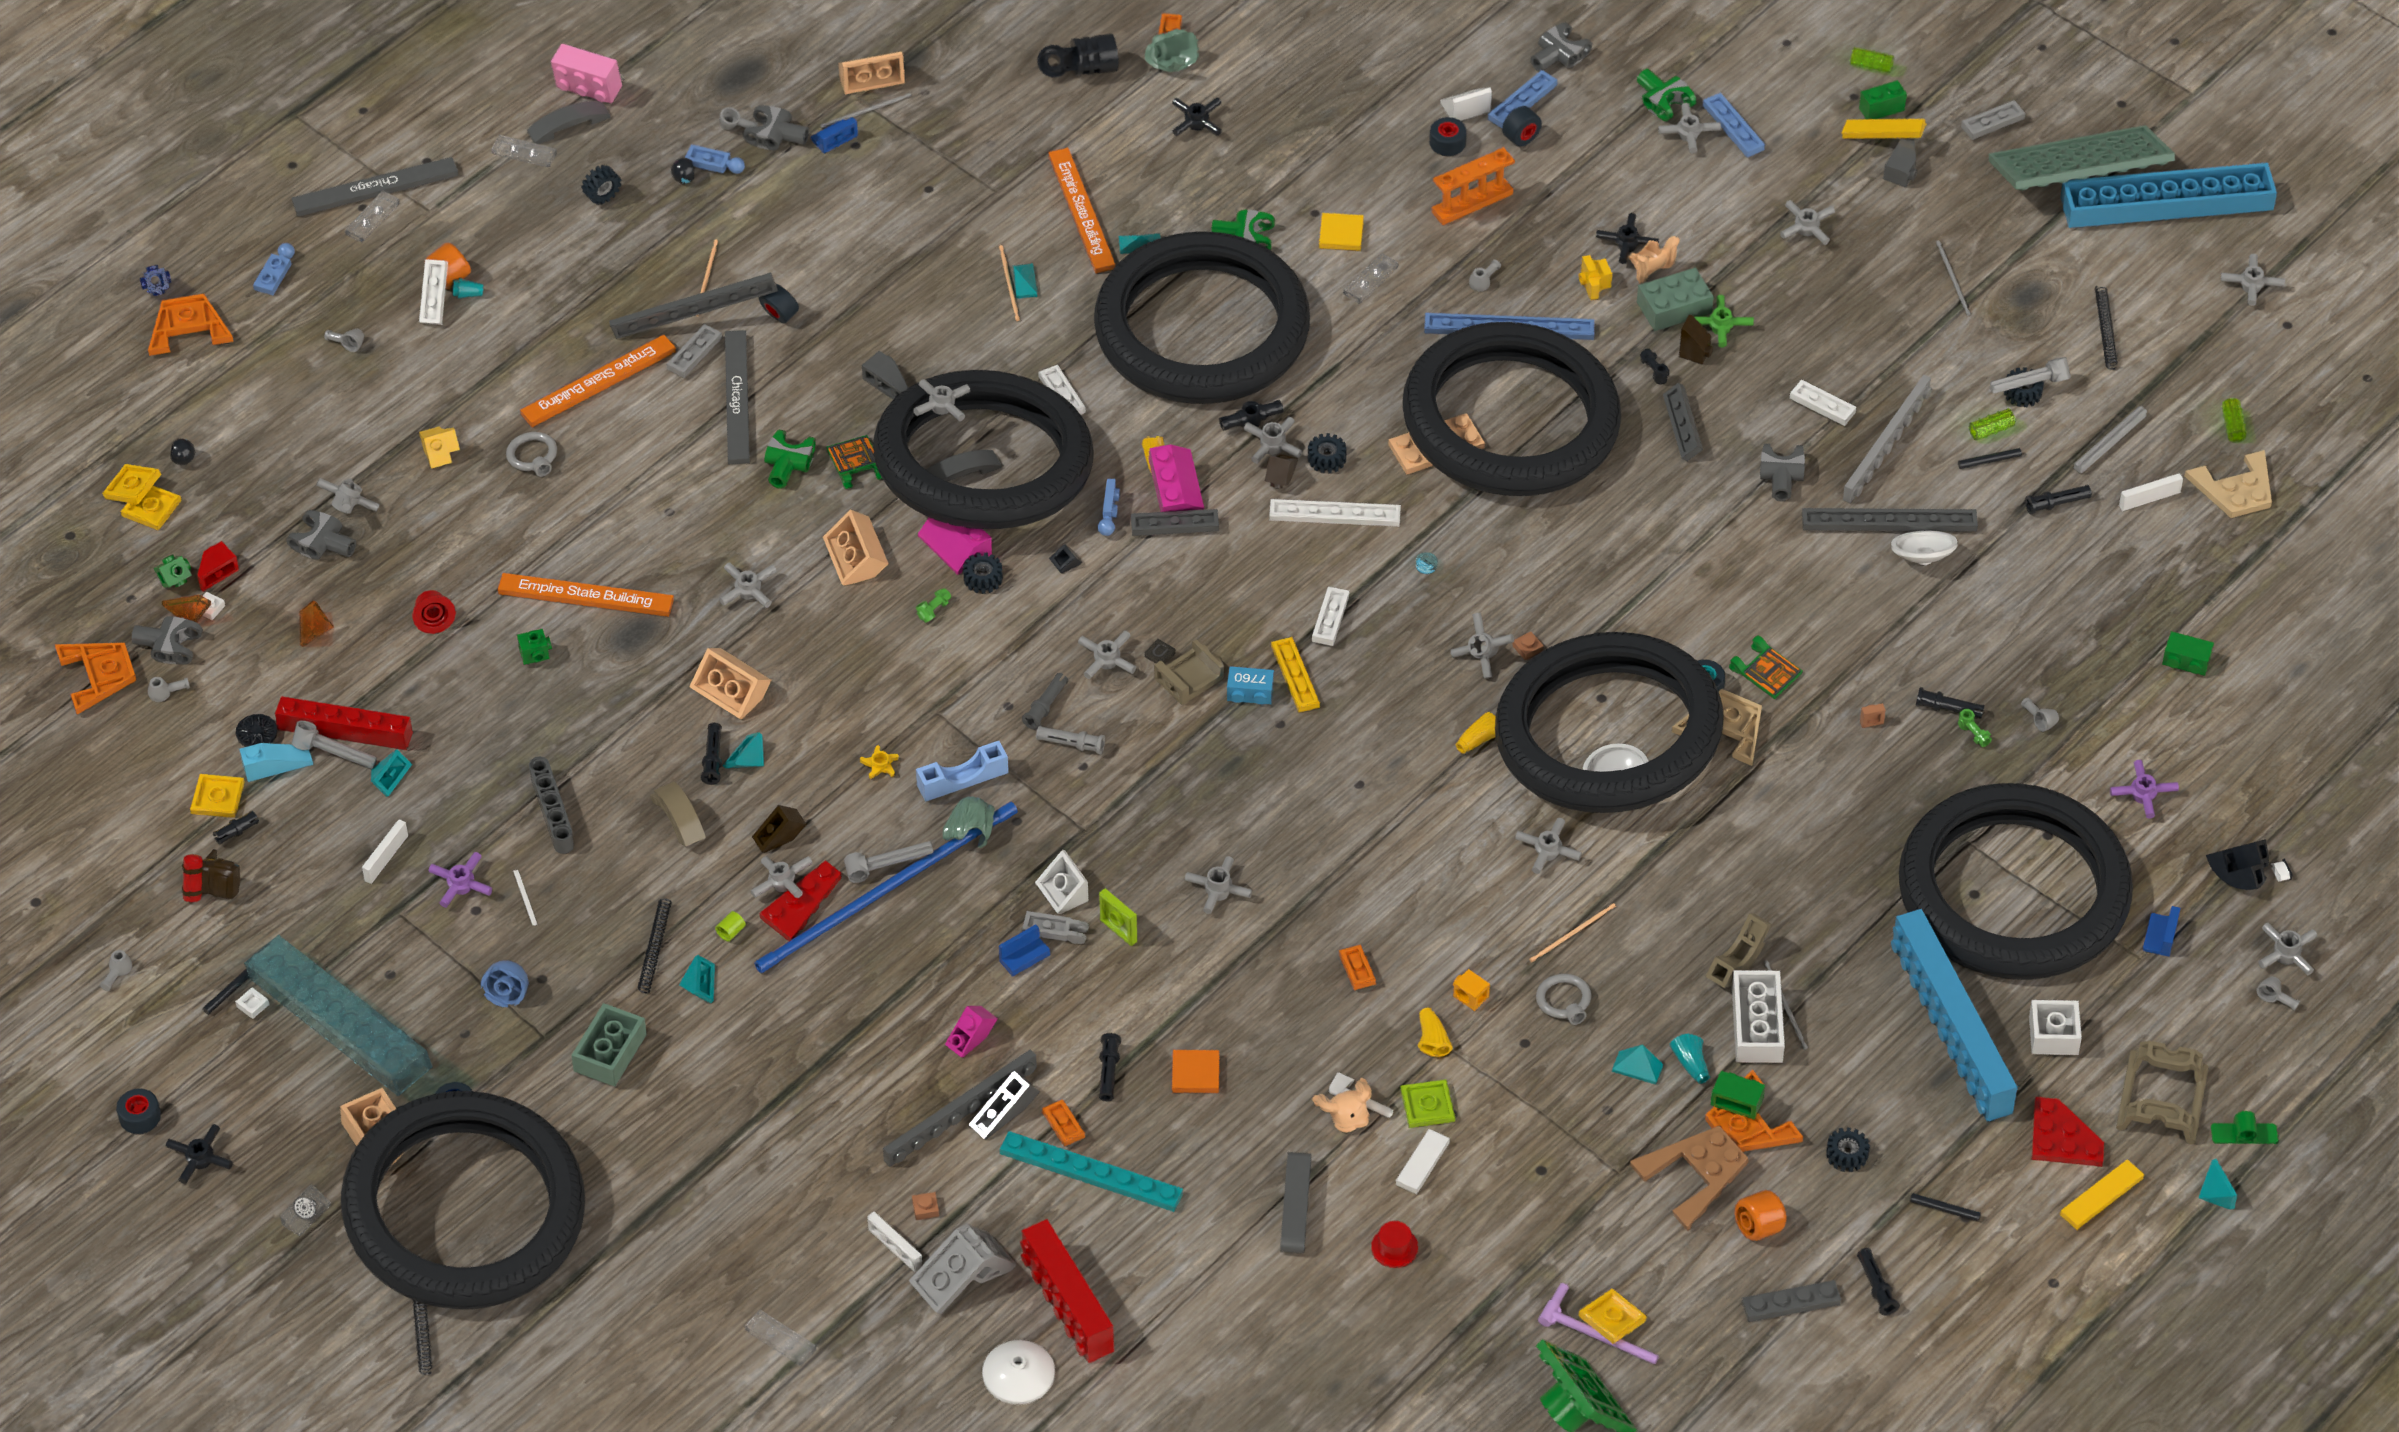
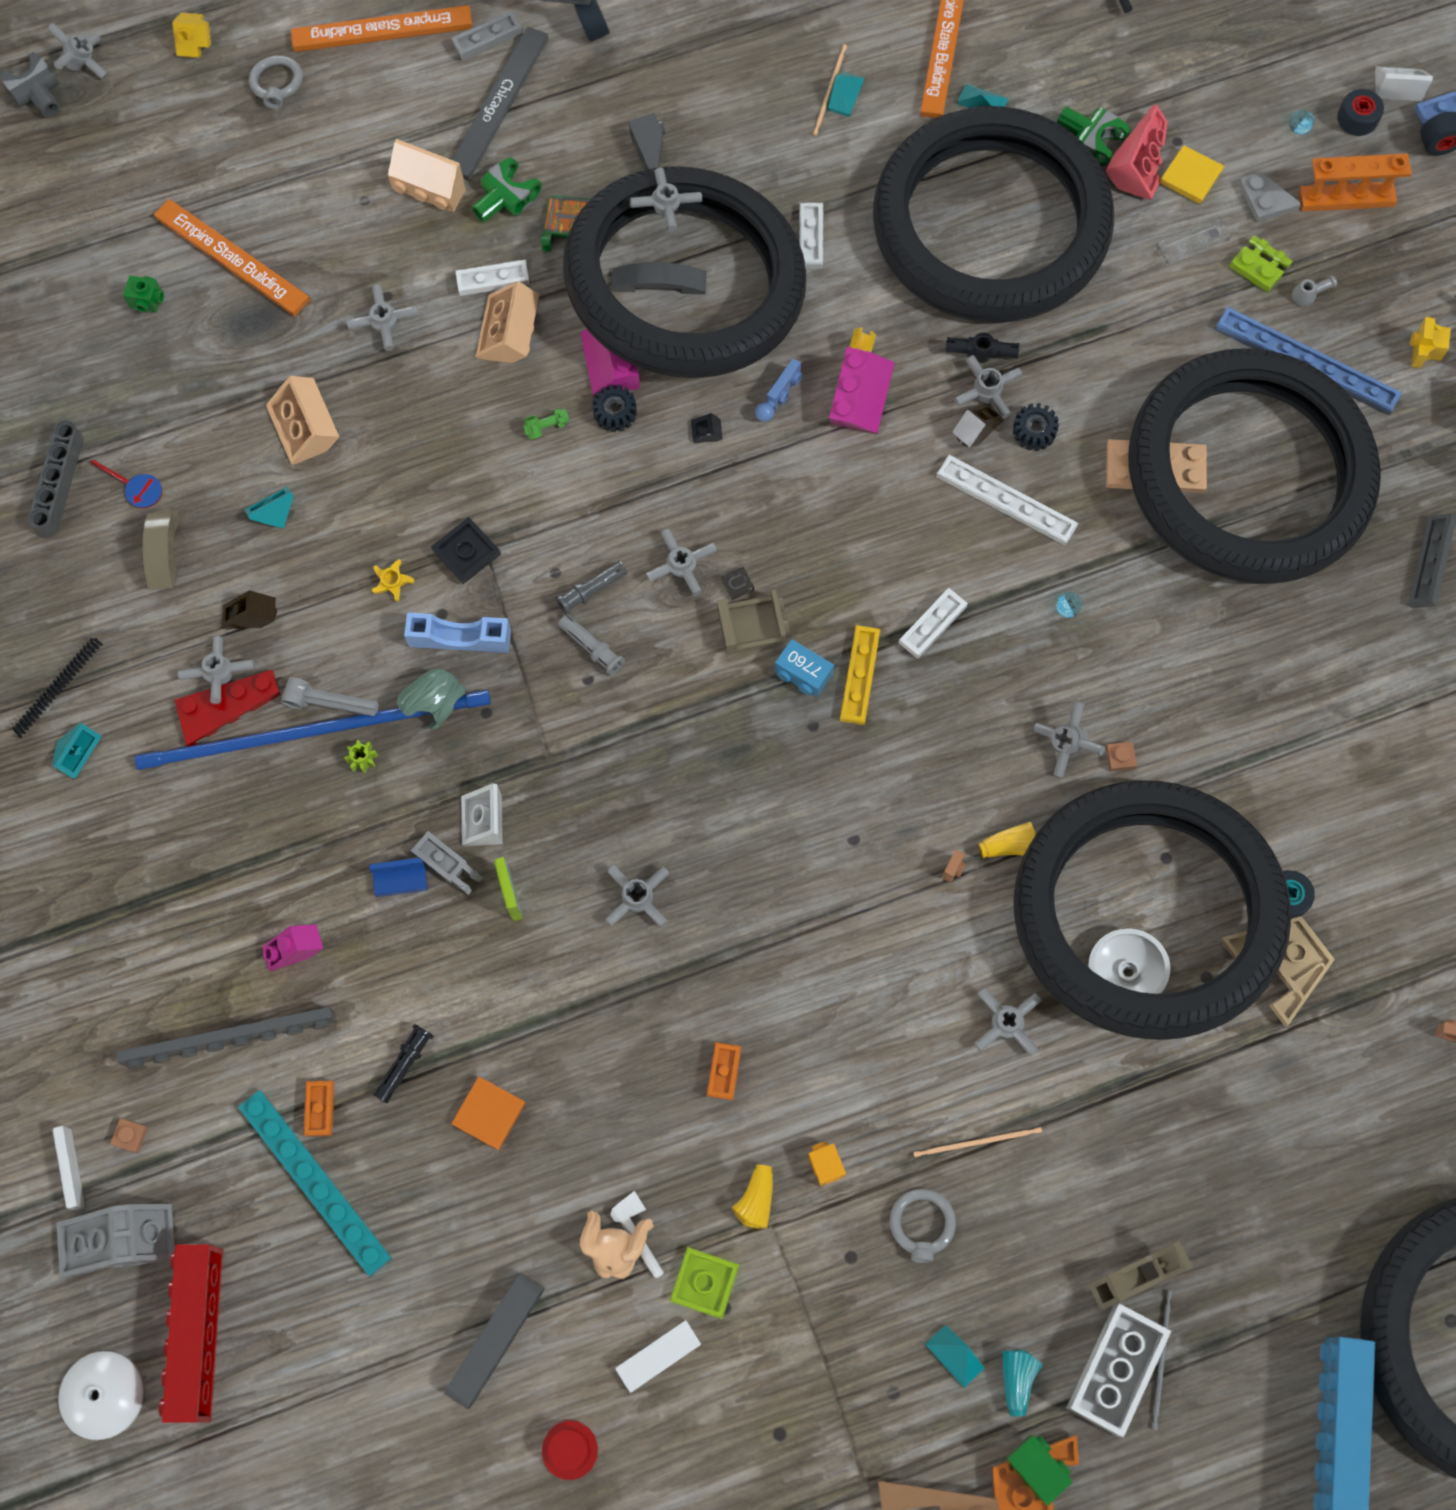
camera: 30 degrees right, 20 degrees up
red piece [412,590,456,634] -> none
black pin [701,722,722,785] -> none
lime beam [715,911,746,942] -> none
dark grey slope [969,1071,1040,1140] -> none
dark grey plate [1131,509,1219,536] -> none
black bar [1640,348,1670,385] -> none
flag [1729,635,1803,699] -> none
none -> blue piece [90,459,162,508]
none -> lime gear [344,740,378,773]
none -> light nougat slope [388,139,466,212]
none -> black plate [431,517,501,584]
none -> white plate [456,260,530,296]
none -> nougat plate [942,850,966,883]
none -> coral wedge [1106,104,1168,200]
none -> lime plate [1229,235,1293,293]
none -> light grey wing [1239,173,1301,222]
none -> clear light blue tile [1289,110,1314,134]

